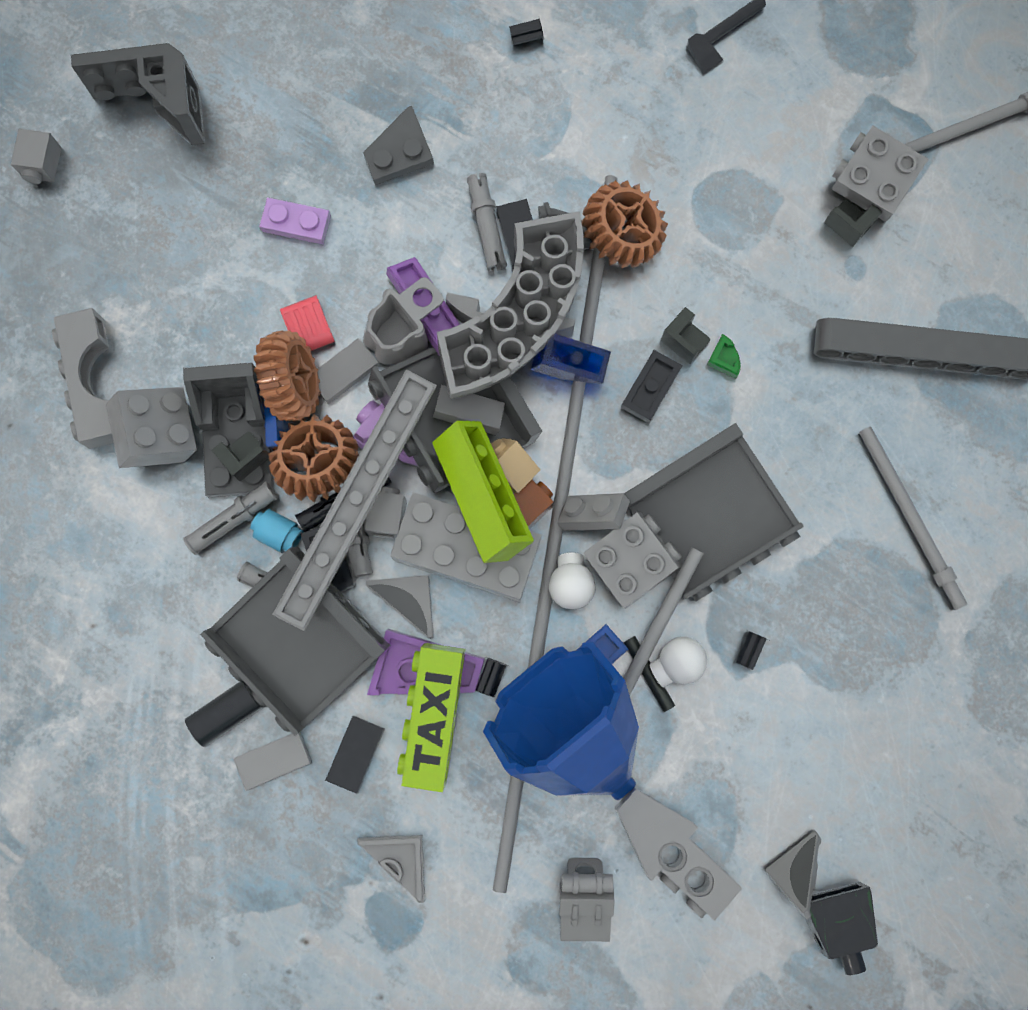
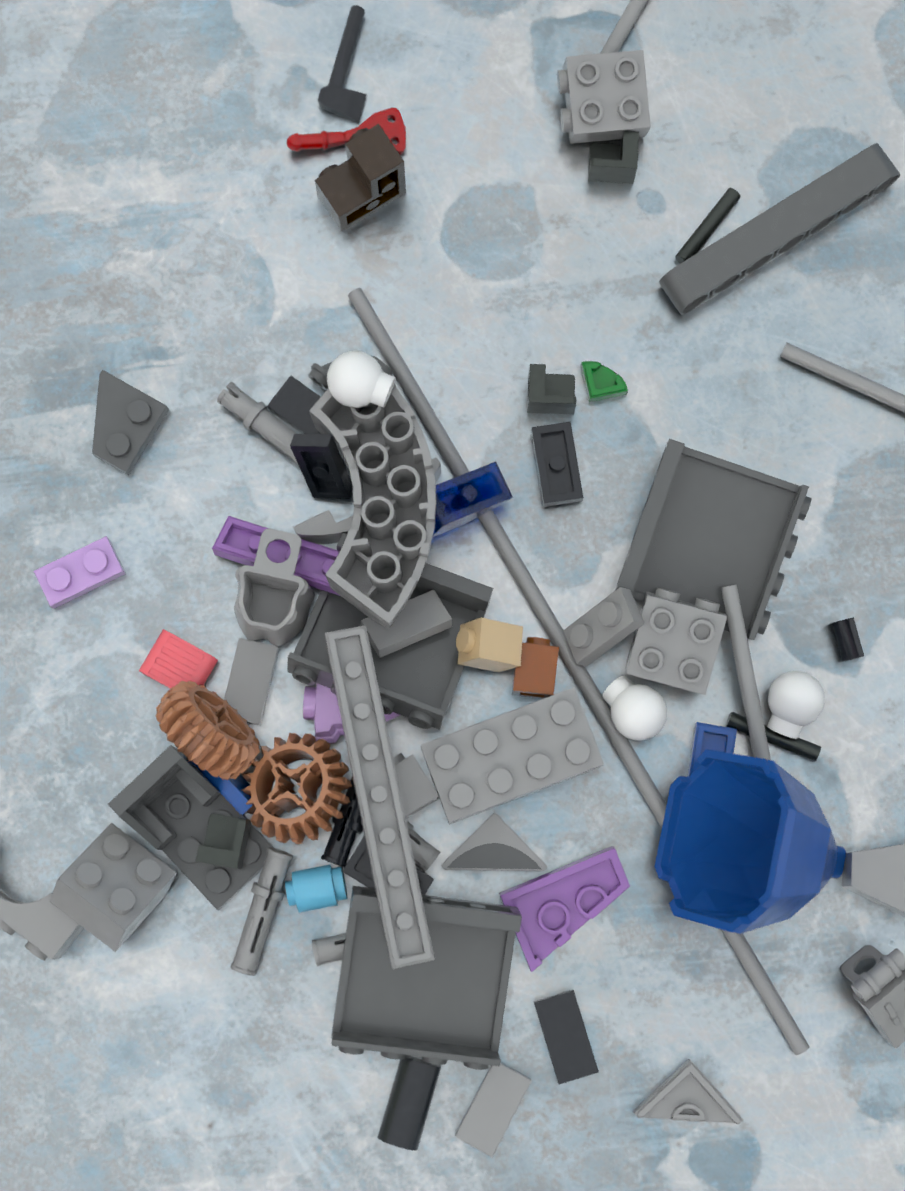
camera: 40 degrees left, 0 degrees up
lime brick [397,643,466,793] -> none
lime brick [432,421,534,563] -> none
black piece [476,657,509,697] -> none
black piece [509,18,544,45] -> none
nougat gear [582,180,668,269] -> none
none -> red piece [286,107,406,154]
none -> black plate [290,433,353,499]
none -> dark brown brick [315,124,406,232]
none -> white piece [327,350,396,408]
none -> pearl dark grey piece [675,188,741,264]

